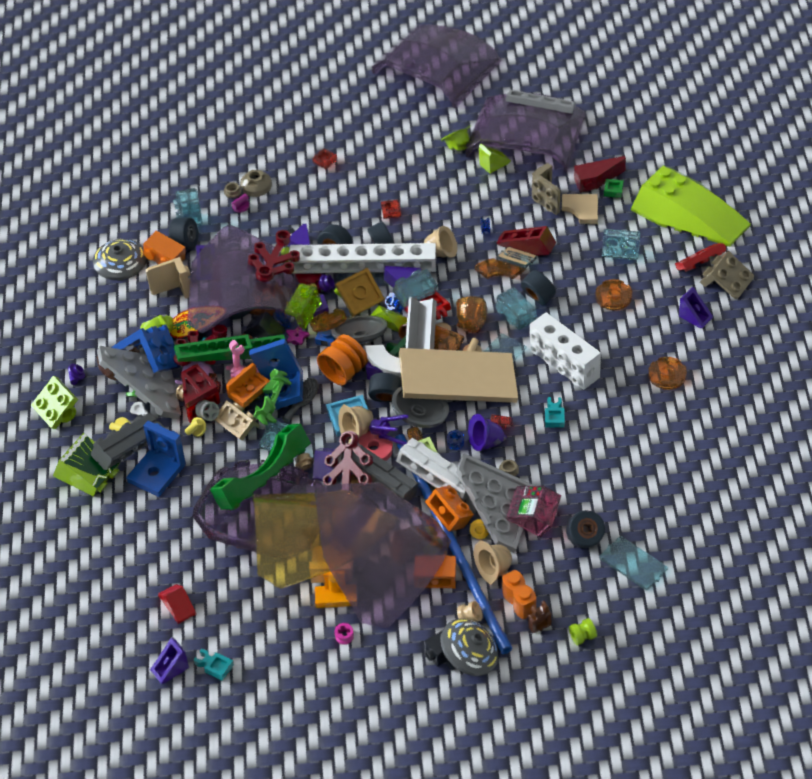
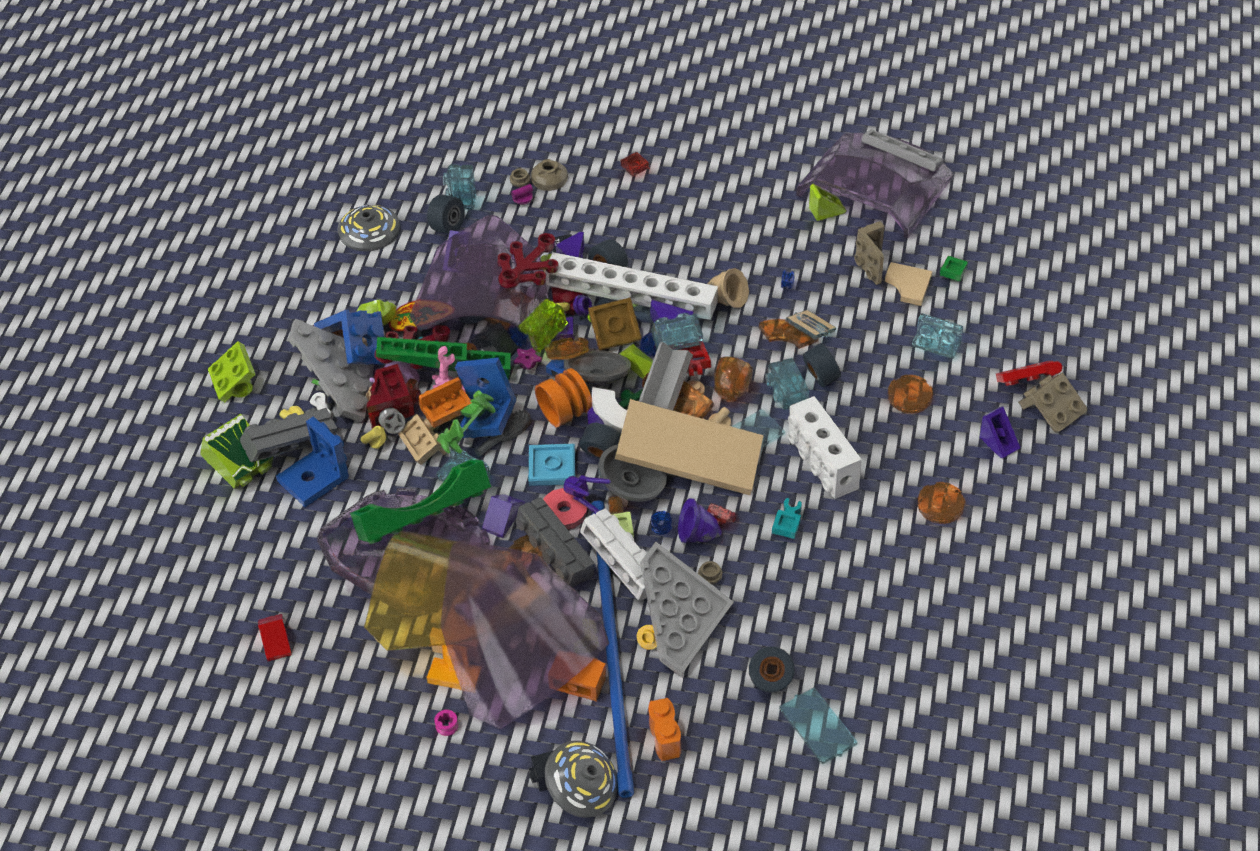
camera: 15 degrees right, 0 degrees up
dark purple plate [68,364,85,385] -> none
orange brick [143,231,186,264] -> none
tan bracket [146,257,193,299] -> none
dark purple slope [150,637,189,684] -> none
teal plate [194,649,234,681] -> none
tan plate [295,453,314,471] -> none
plant [323,431,373,507] -> none
tan piece [338,404,373,443] -> none
black wheel [367,221,395,244] -> none
clear purple windscreen [372,25,501,108] -> none
clear red plate [381,200,401,219] -> none
orange brick [425,485,474,532] -> none
lime piece [441,125,472,151] -> none
tan wheel [457,601,482,622] -> none
tan piece [473,540,512,585] -> none
dark red slope [496,226,557,256] -> none
clear pink slope [506,486,561,537] -> none
reddish brown plate [529,601,551,633] -> none
lime wheel [569,618,597,646] -> none
dark red slope [574,156,626,193] -> none
lime wedge [631,166,751,247] -> none

